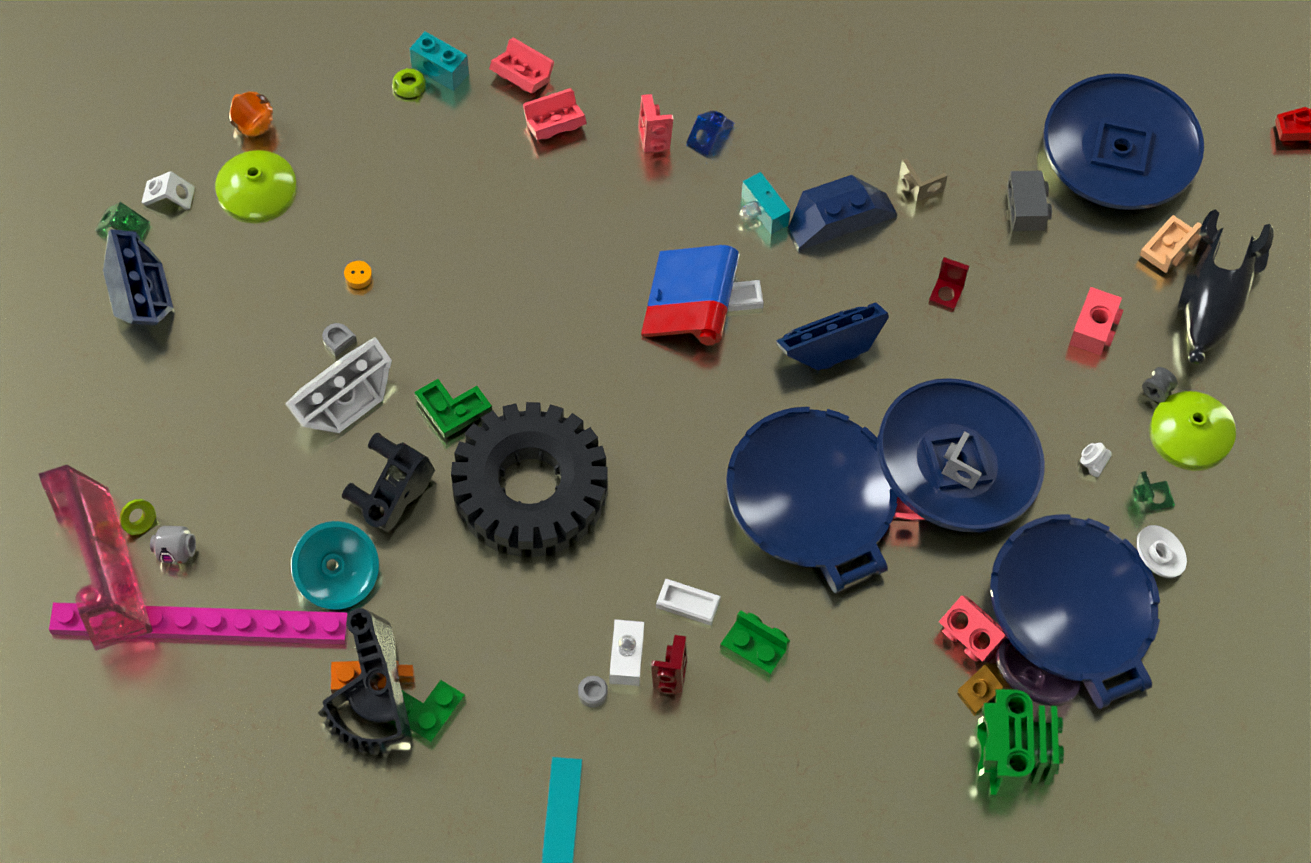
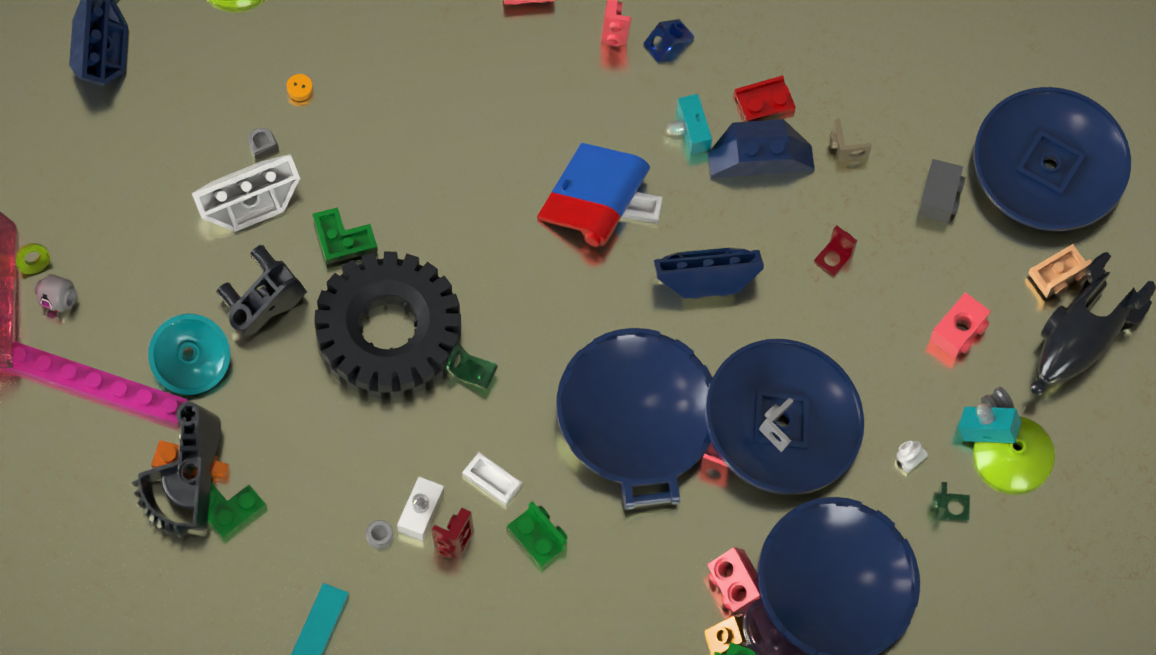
camera: 15 degrees right, 5 degrees up
white dish [1137,525,1187,578] -> none
none -> clear green bracket [445,344,498,389]
none -> red plate [734,75,796,122]
none -> teal piece [958,403,1021,443]

